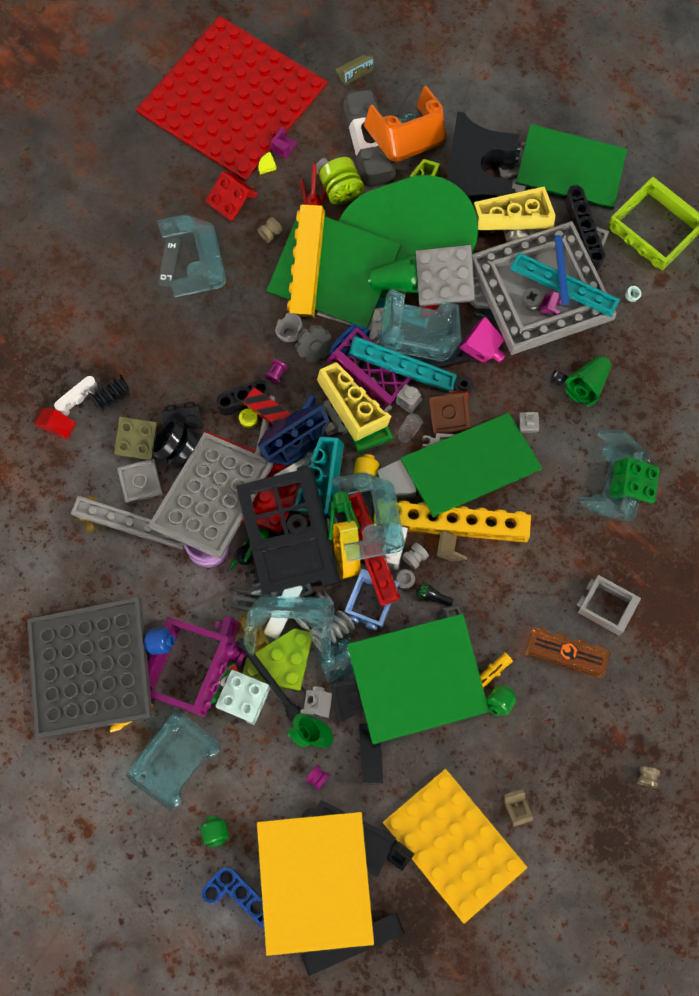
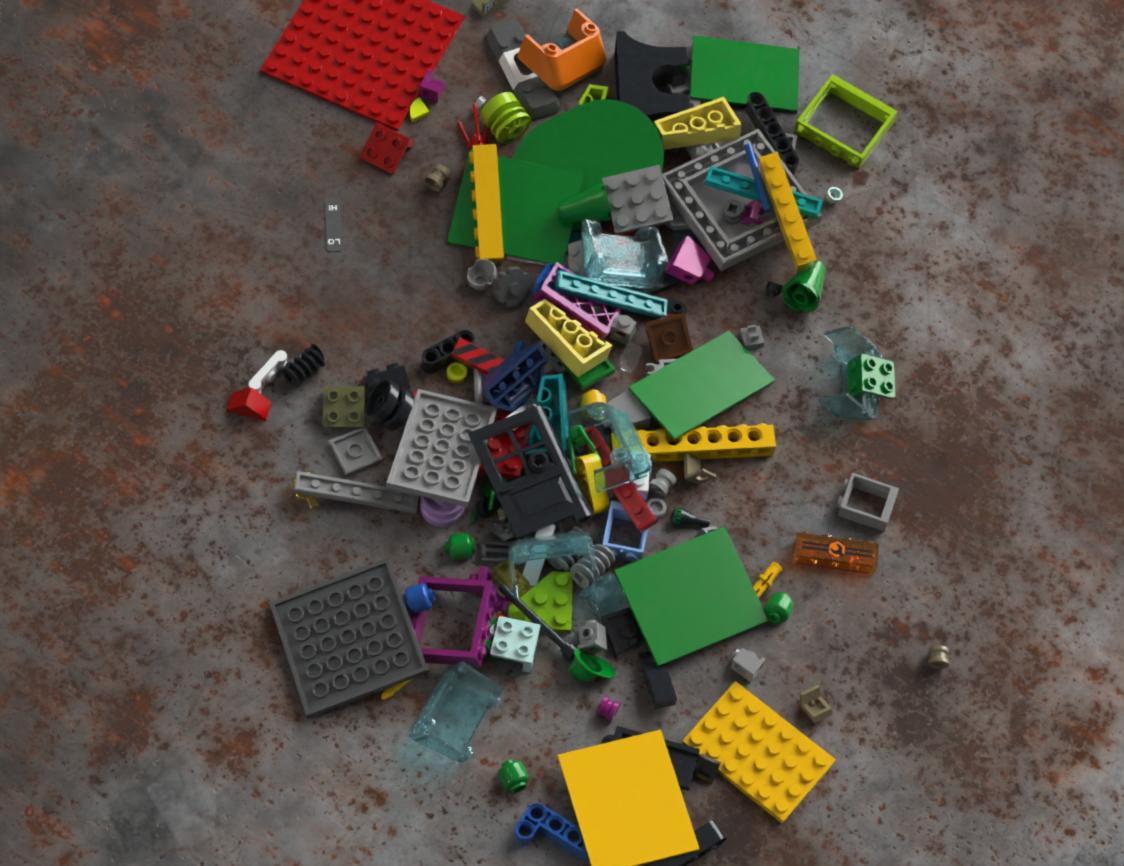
camera: 20 degrees left, 10 degrees down
clear light blue windscreen [157,214,226,297] -> none
magenta bush [264,359,288,384] -> none
none -> green head [444,533,475,561]
none -> light grey brick [731,648,766,682]
none -> yellow brick [758,152,817,272]

